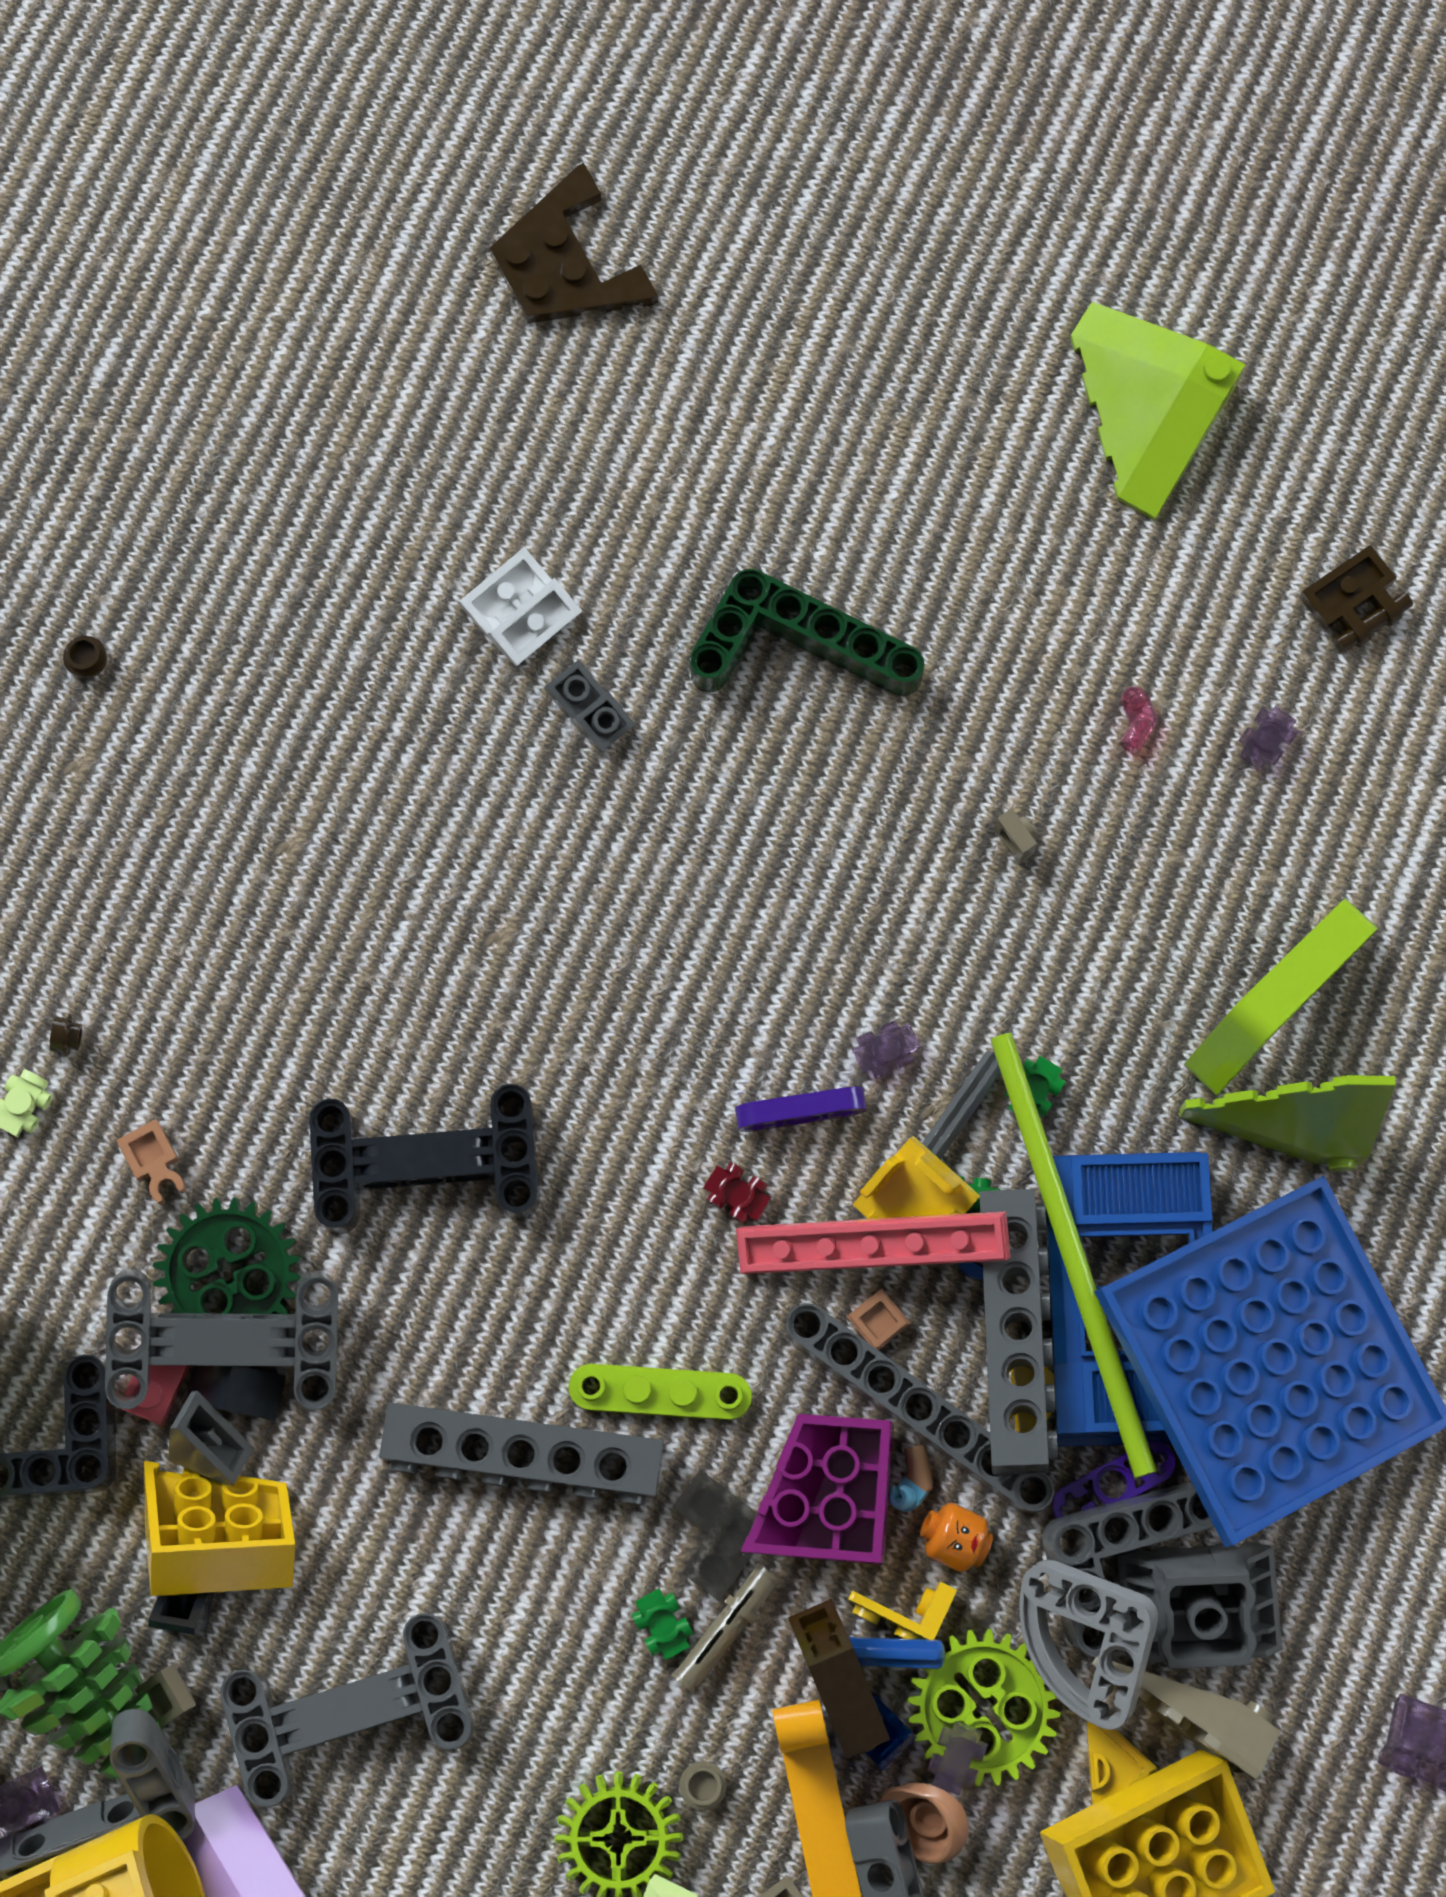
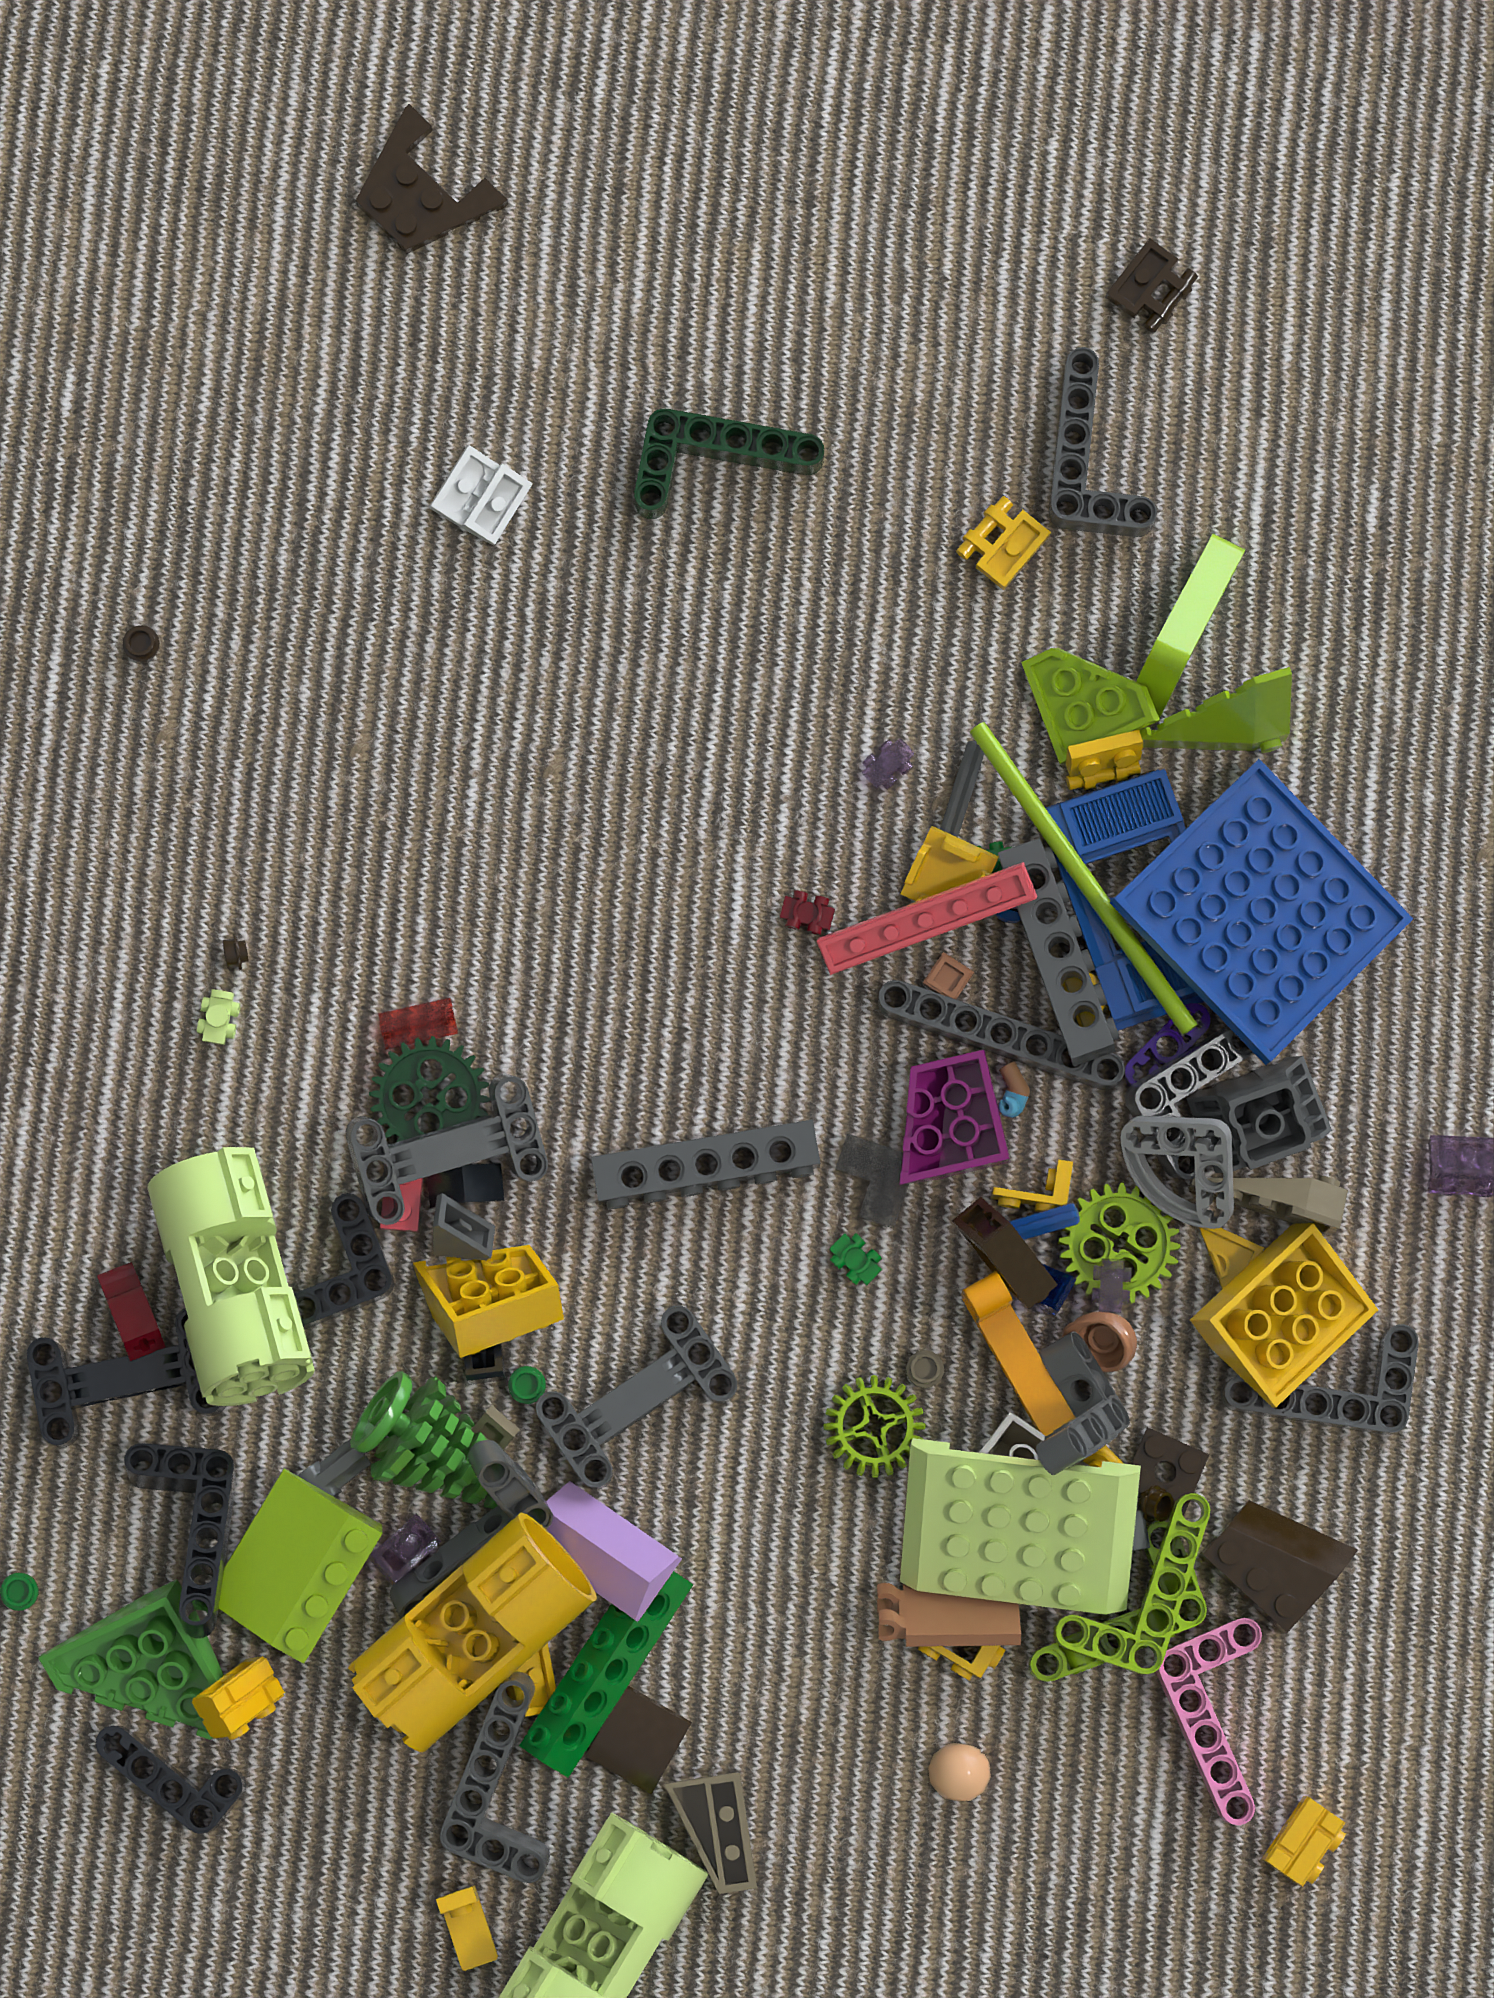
camera: 20 degrees left, 5 degrees up
nougat plate [116,1119,187,1205] -> none
black beam [309,1083,540,1235] -> none
dark grey slope [544,659,635,752] -> none
lime plate [569,1364,752,1421] -> none
dark tan pin [671,1563,781,1694] -> none
dark purple beam [735,1086,867,1132] -> none
orange head [920,1502,993,1572] -> none
dark tan plate [994,808,1037,865] -> none
green piece [1005,1056,1066,1119] -> none
lime slope [1070,302,1246,521] -> none
clear pink arm [1119,686,1157,754] -> none
clear purple piece [1239,705,1300,770] -> none
none -> clear red hinge [378,997,459,1050]
none -> green plate [508,1366,546,1404]
none -> yellow plate [956,496,1051,590]
none -> lime plate [1021,648,1160,764]
none -> dark grey beam [1049,347,1157,537]
none -> yellow plate [1066,730,1143,790]

